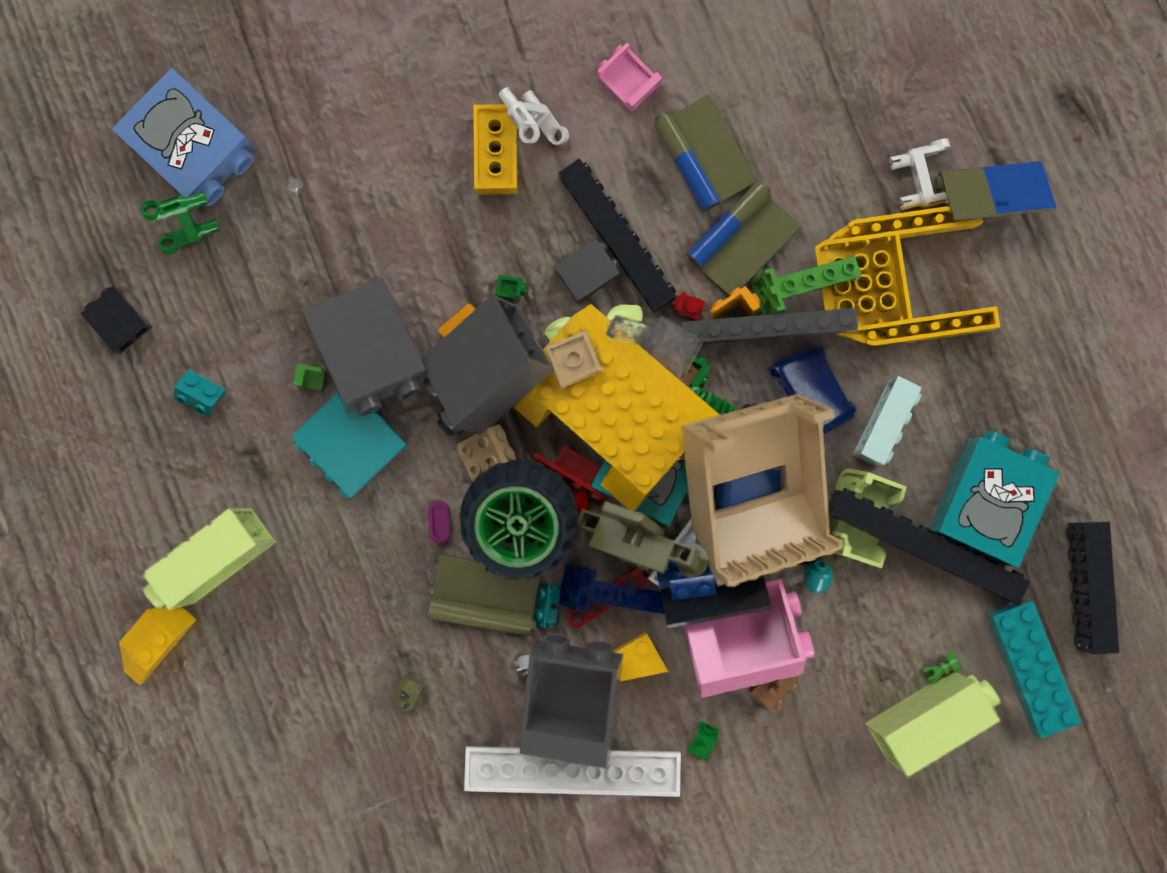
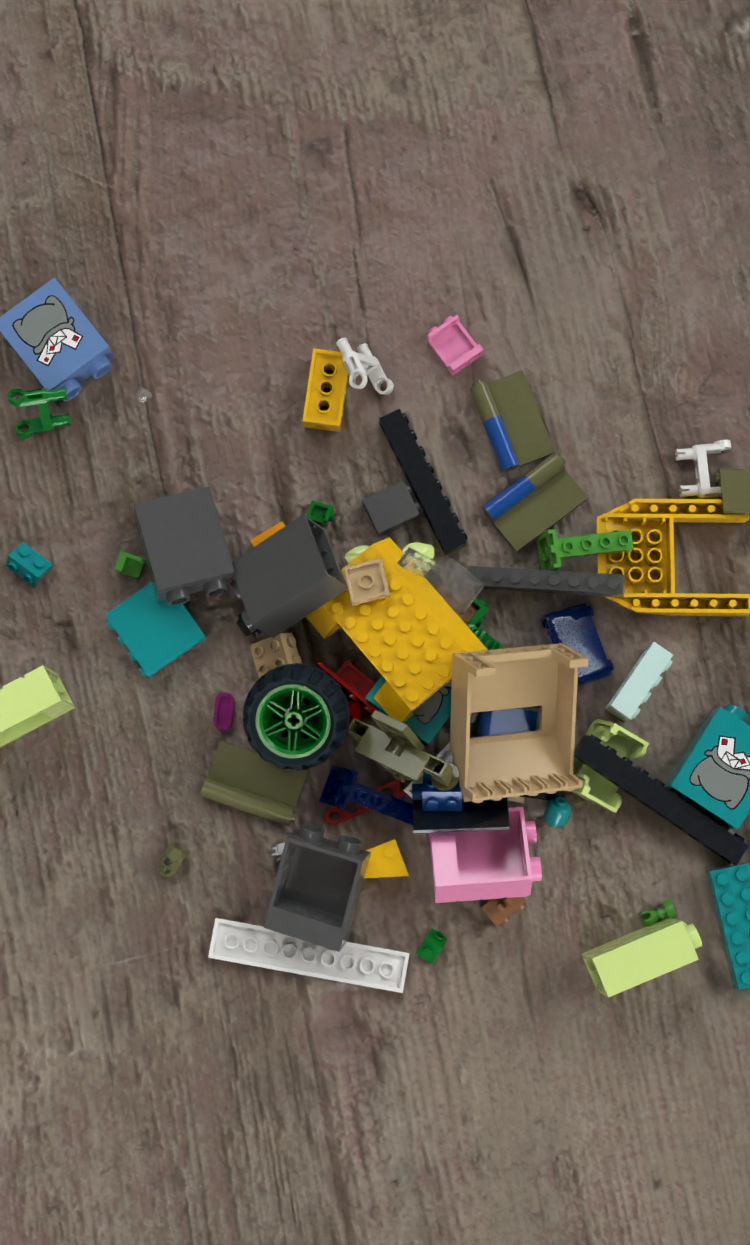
camera: 10 degrees right, 5 degrees down
teal hinge [534,583,560,628] -> none
red bracket [672,291,705,321] -> none
light orange bracket [710,286,761,320] -> none

